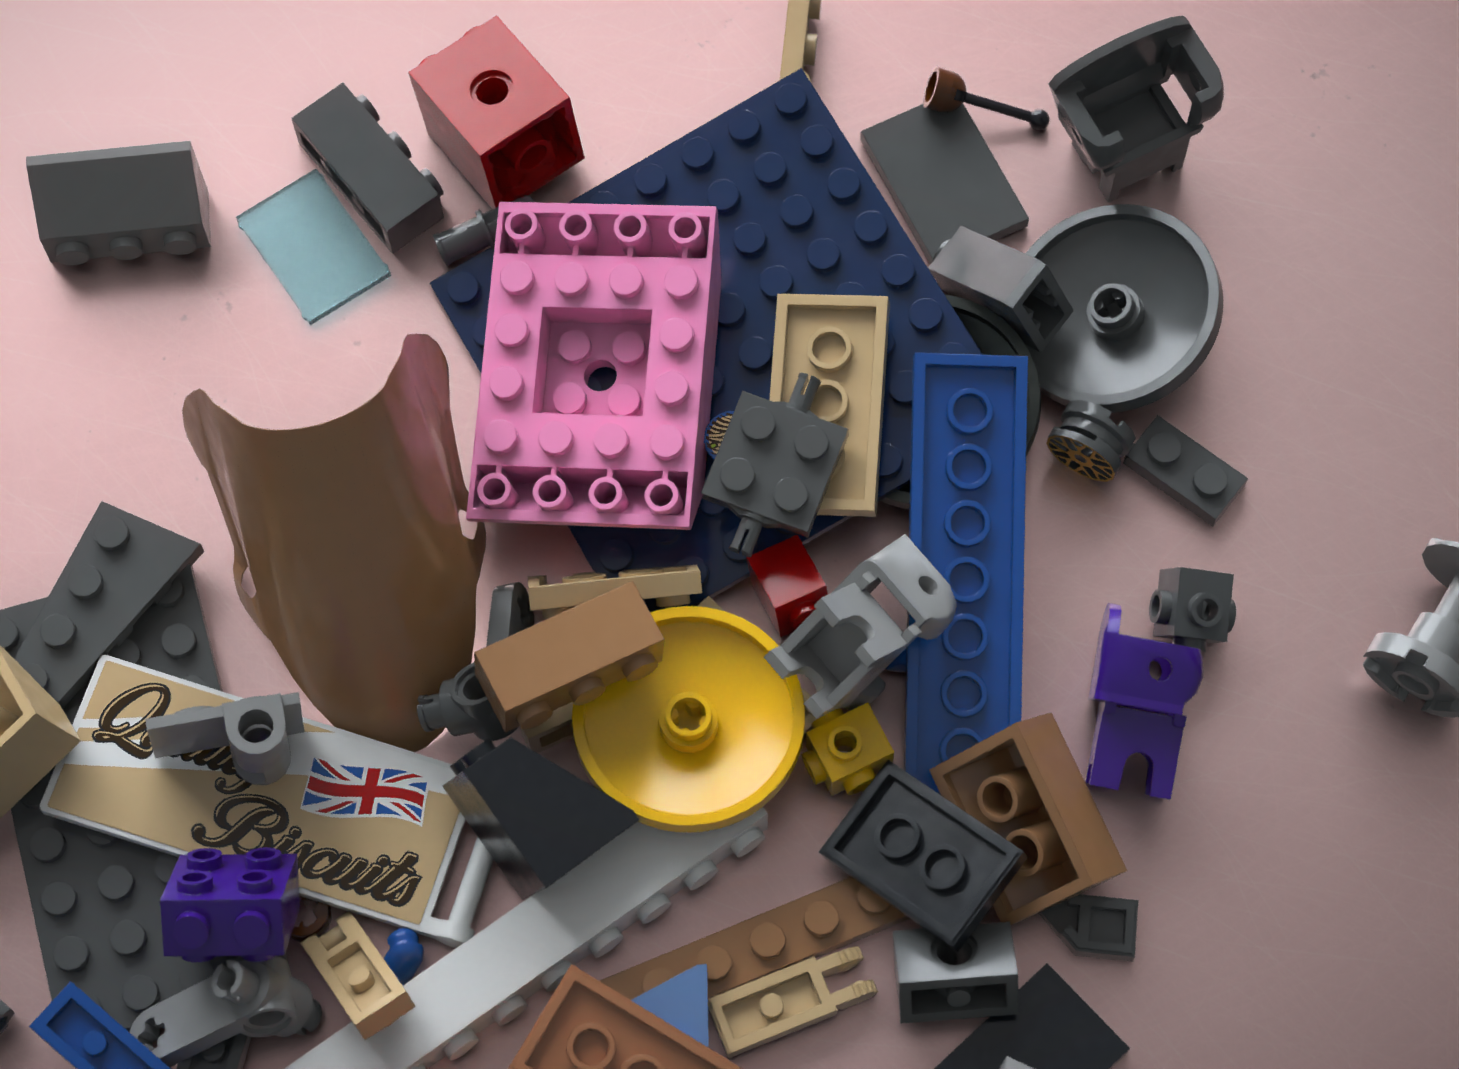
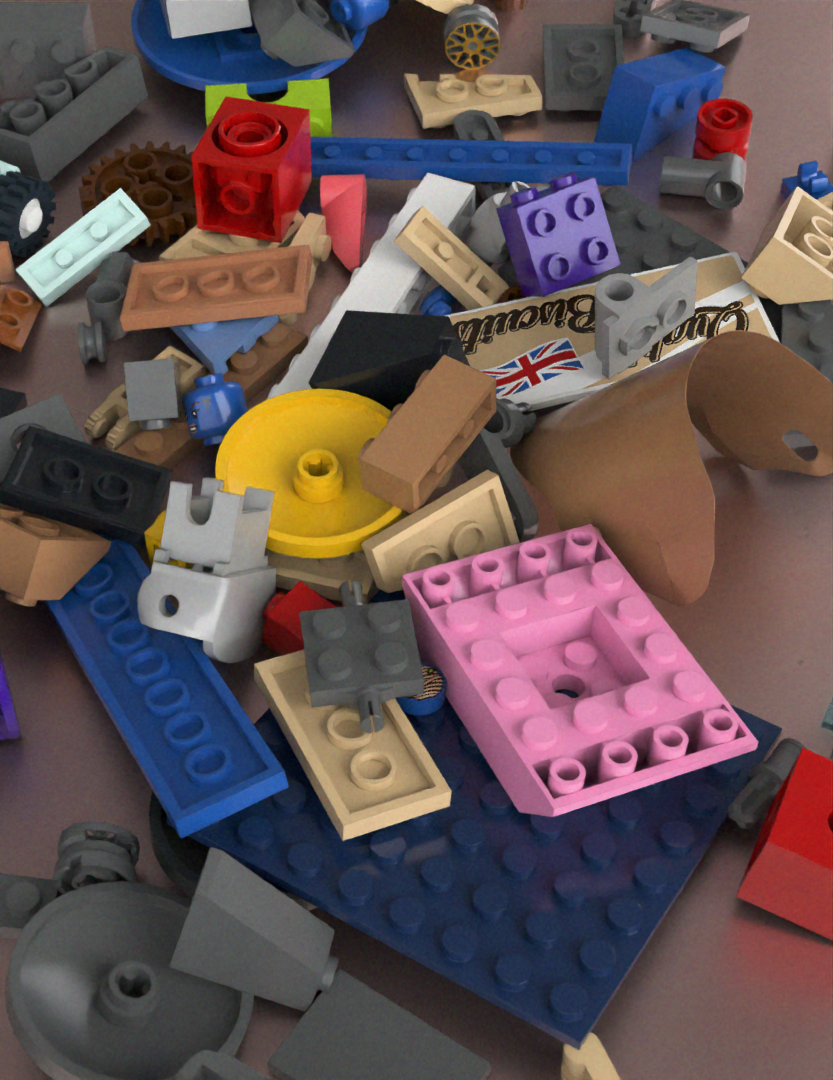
camera: 150 degrees right, 20 degrees down
none -> slope [123,358,181,430]
none -> blue head [182,373,248,447]

